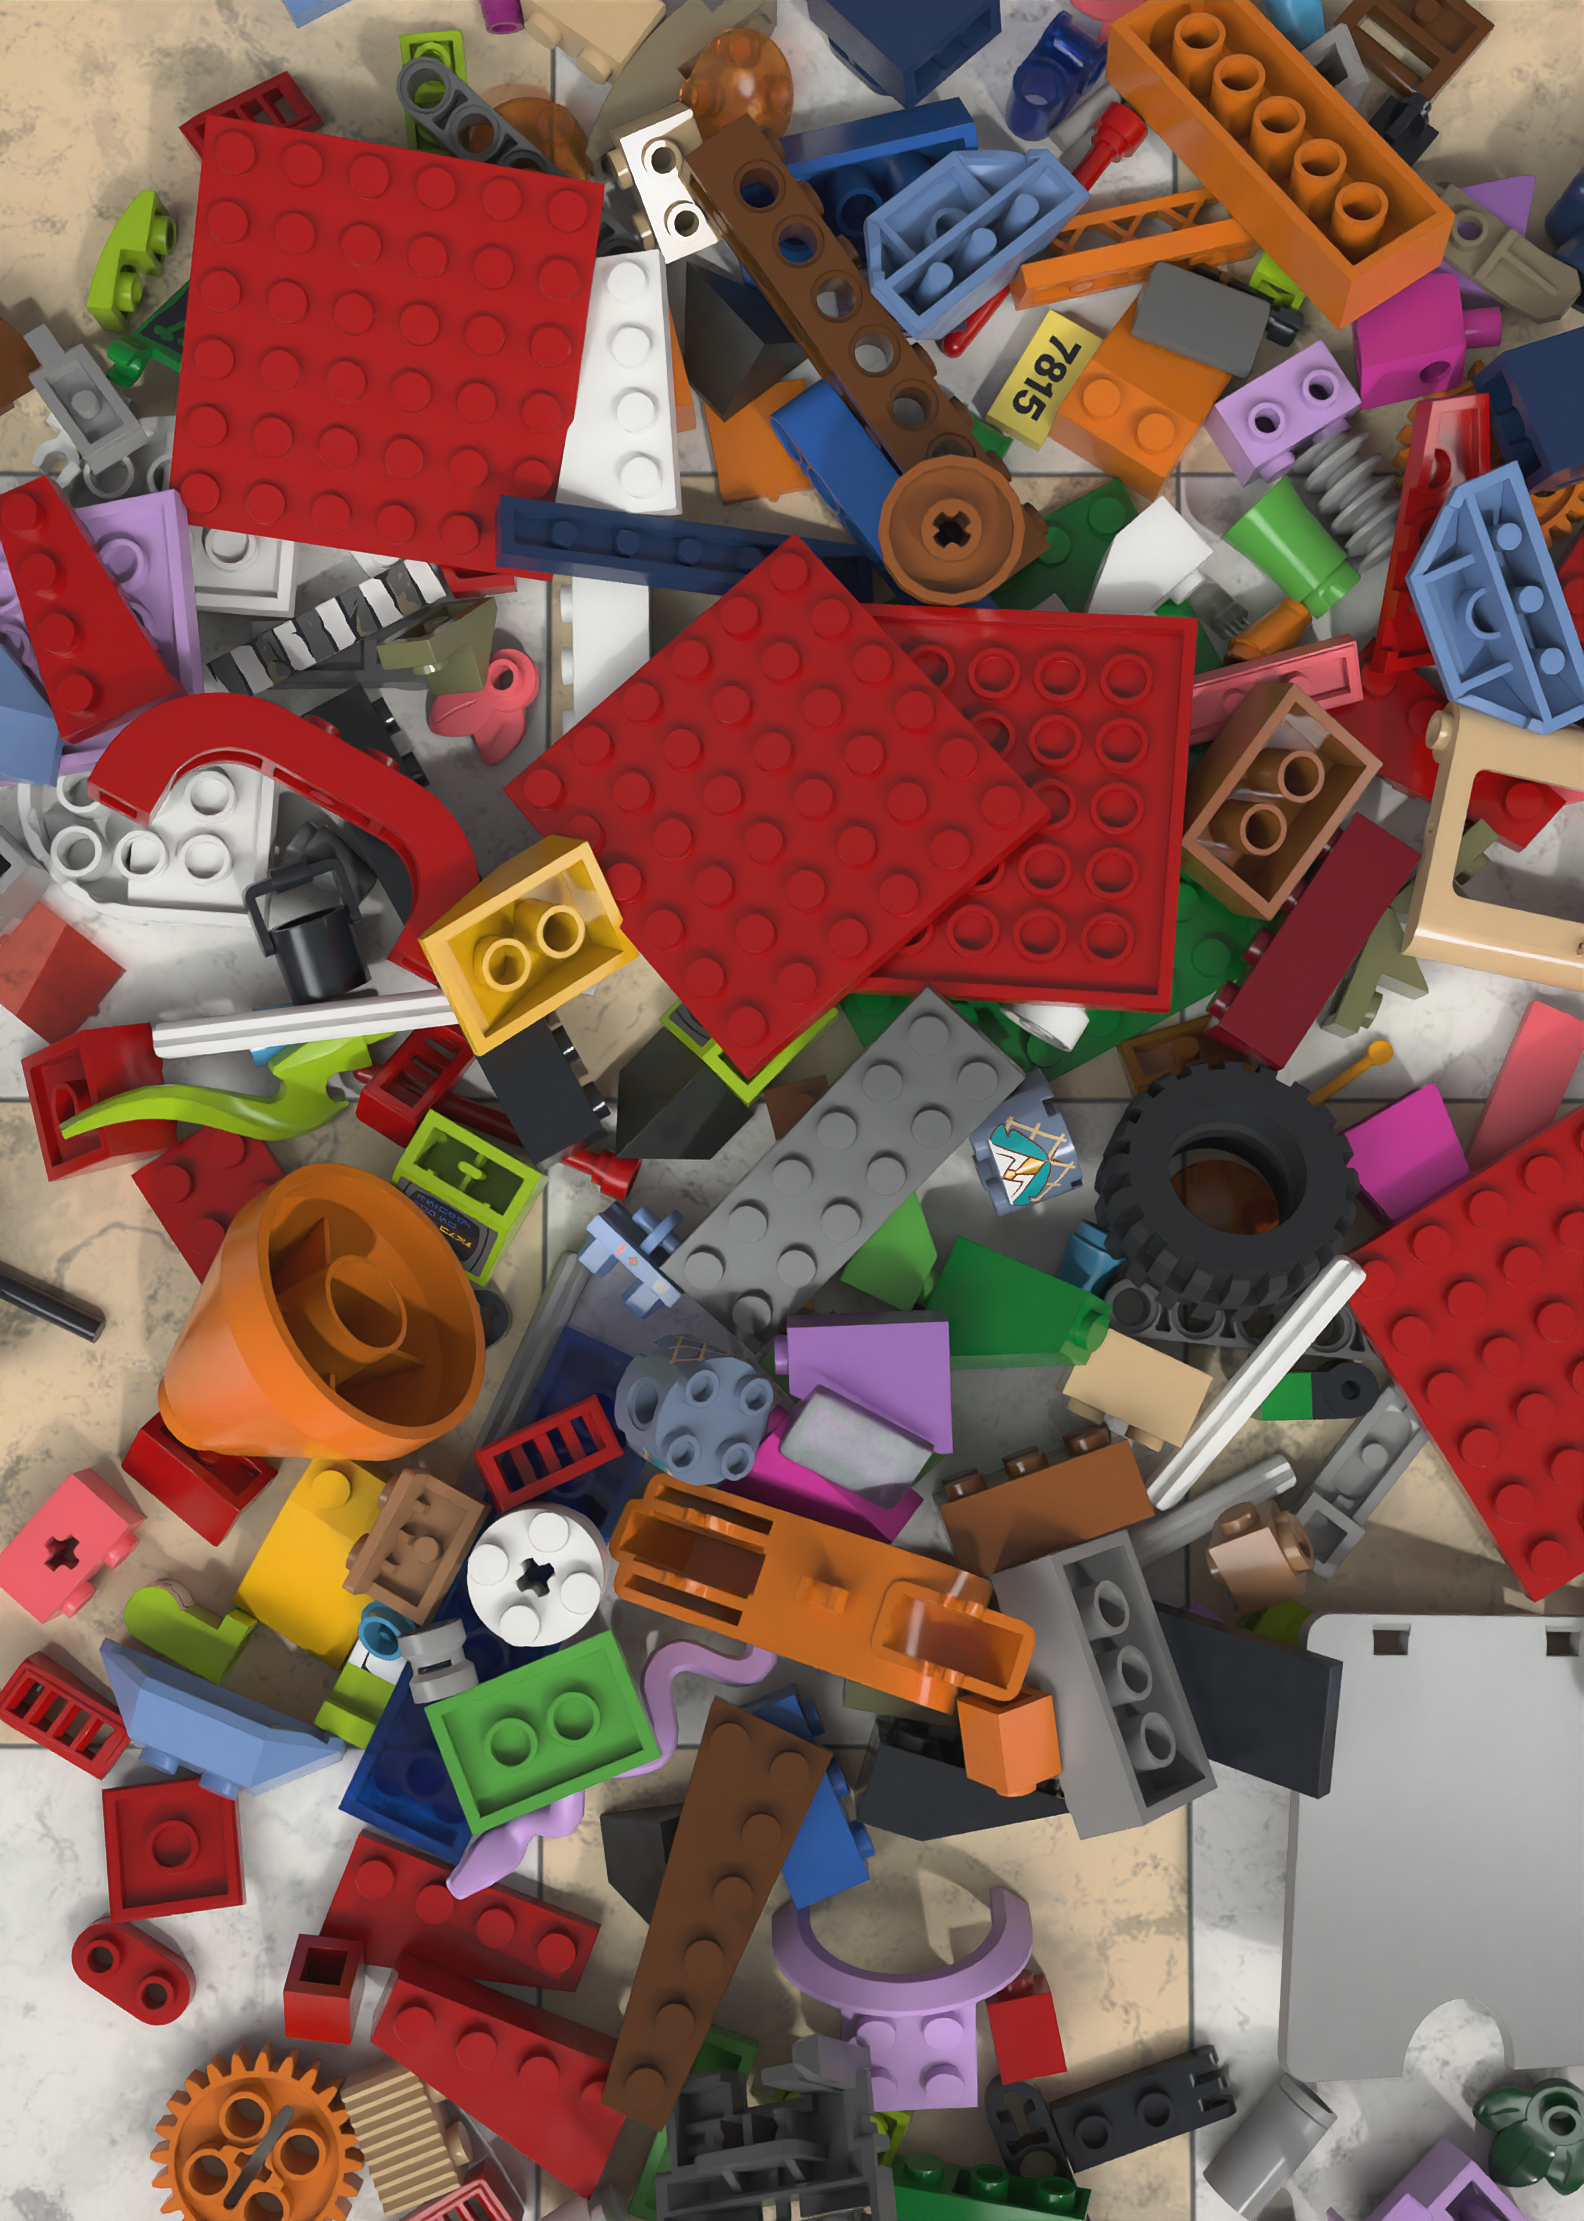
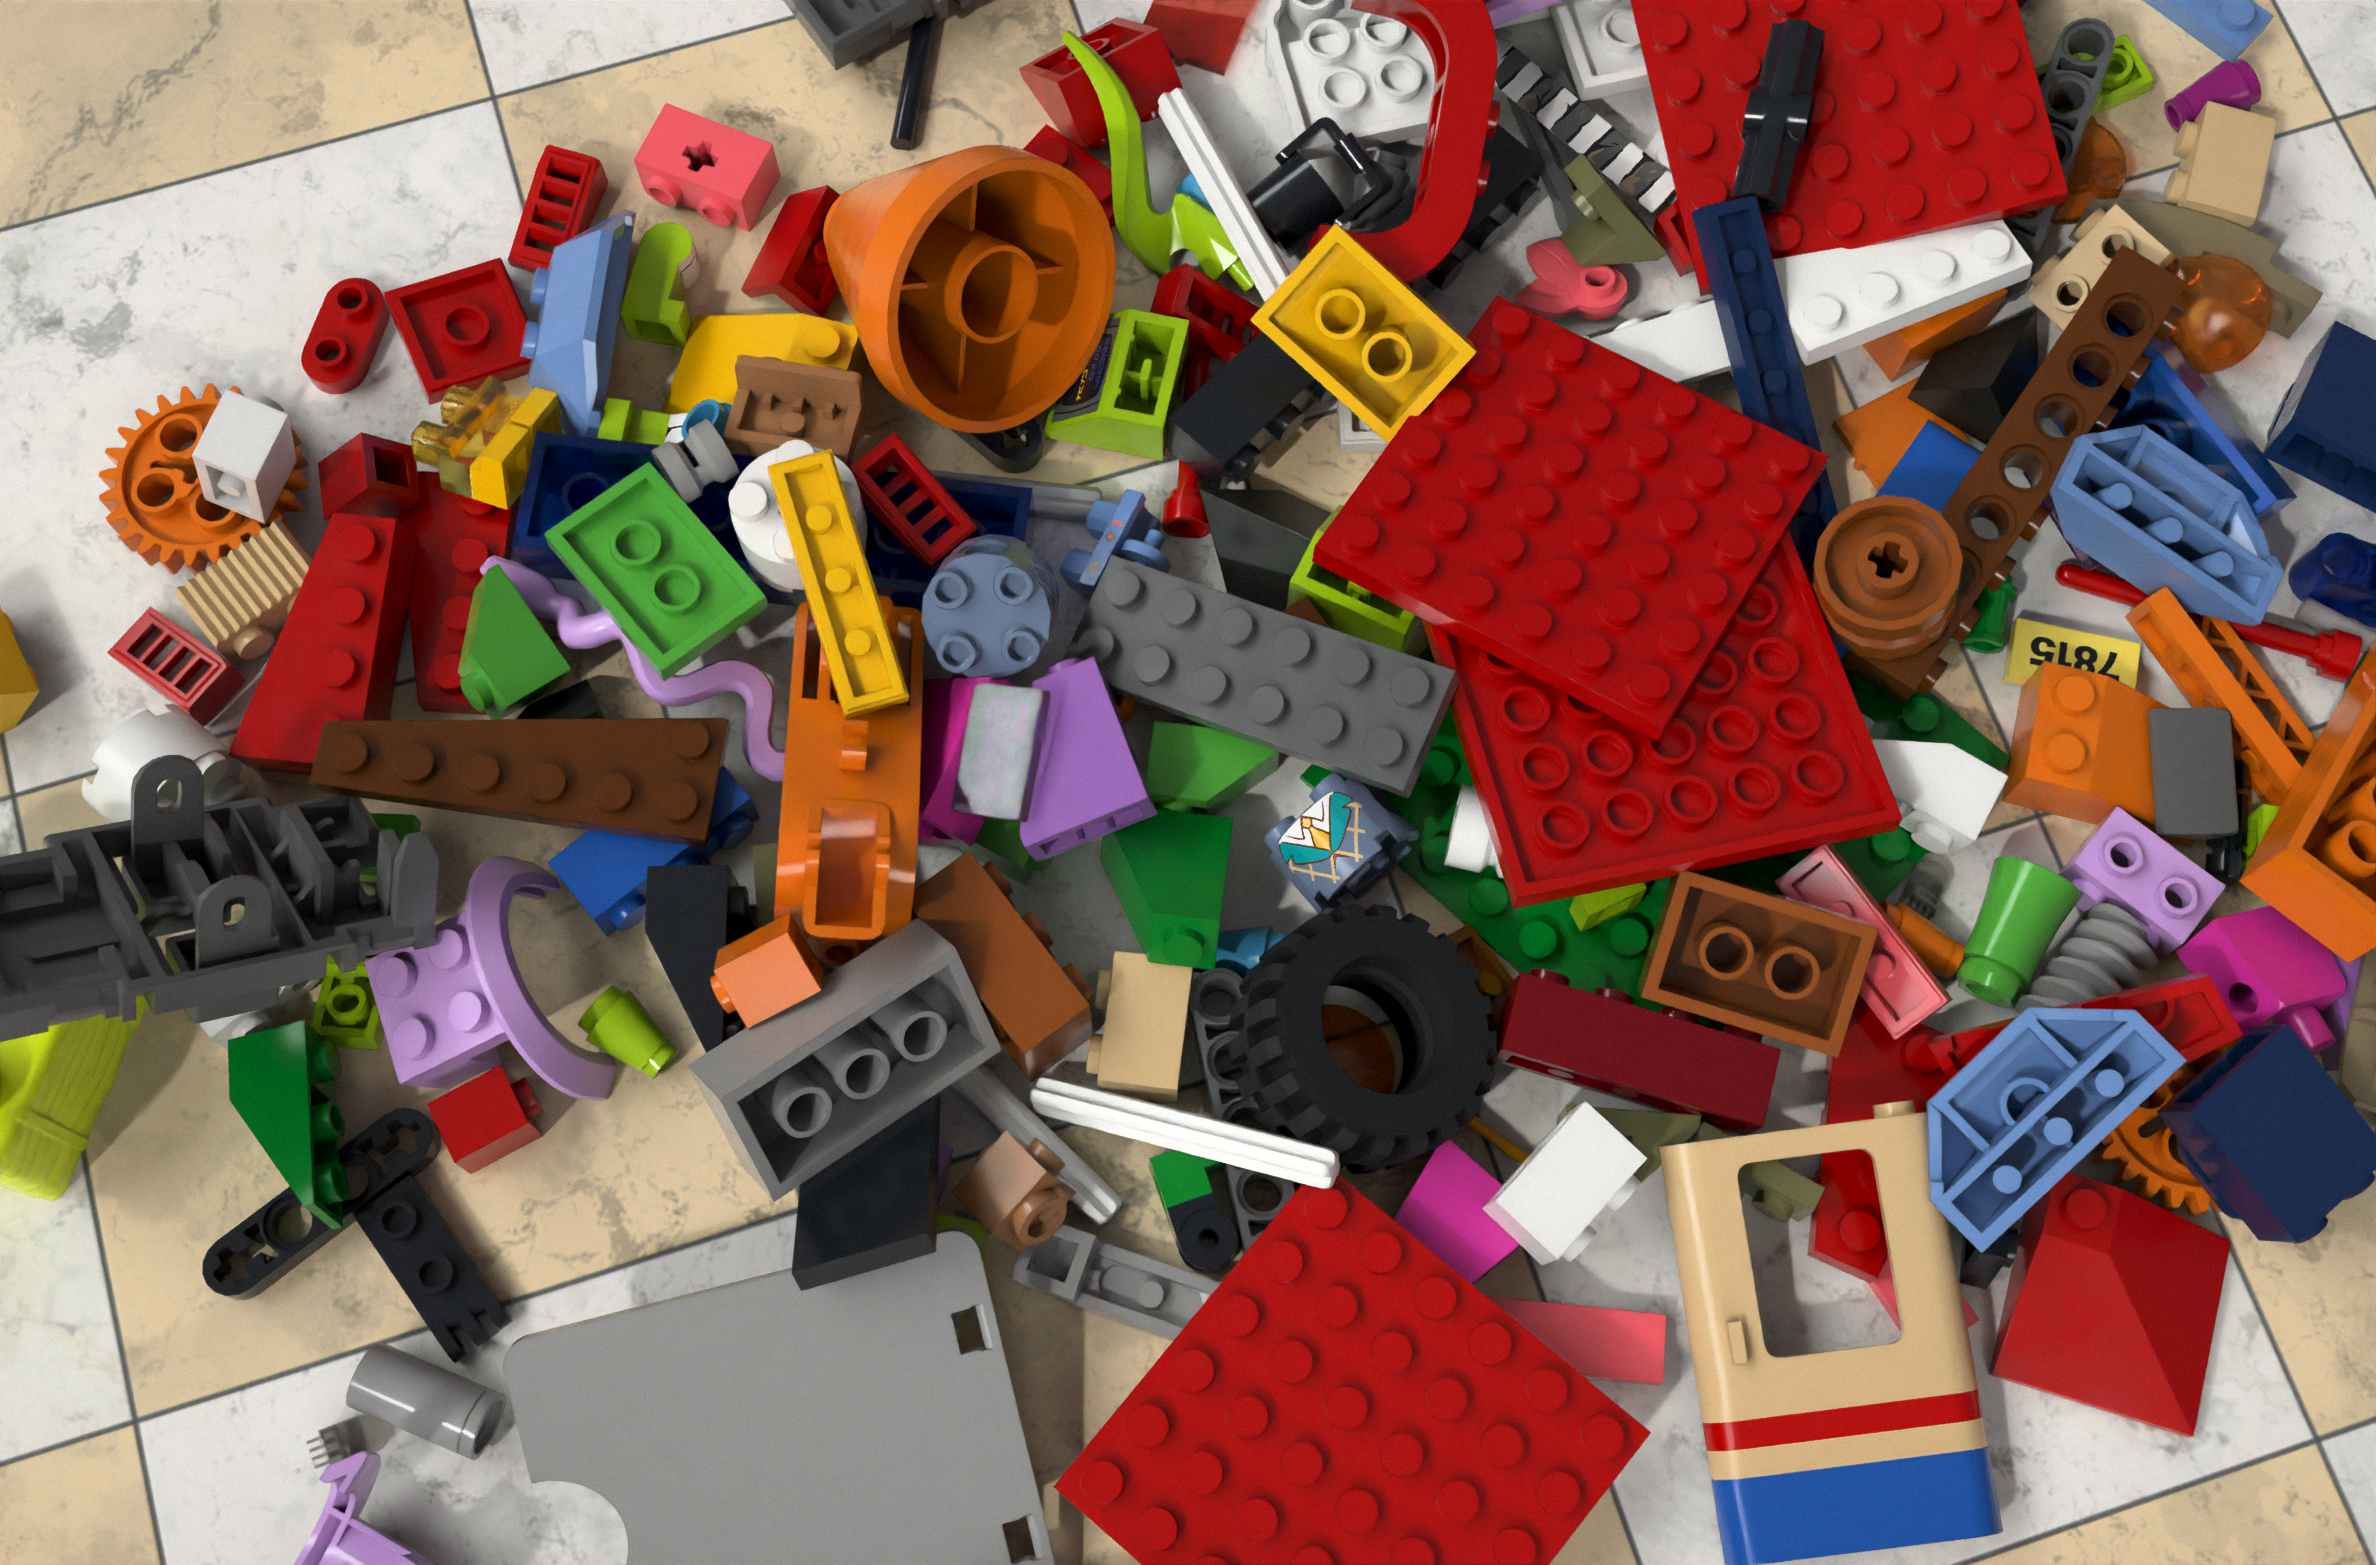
camera: 70 degrees right, 15 degrees down
none -> white brick [192,389,297,524]
none -> hips [411,376,563,510]
none -> bright green slope [458,563,571,720]
none -> lime cone [578,985,679,1080]
none -> yellow tile [767,449,910,719]
none -> white brick [1482,1101,1647,1266]
none -> black piece [1732,19,1825,215]

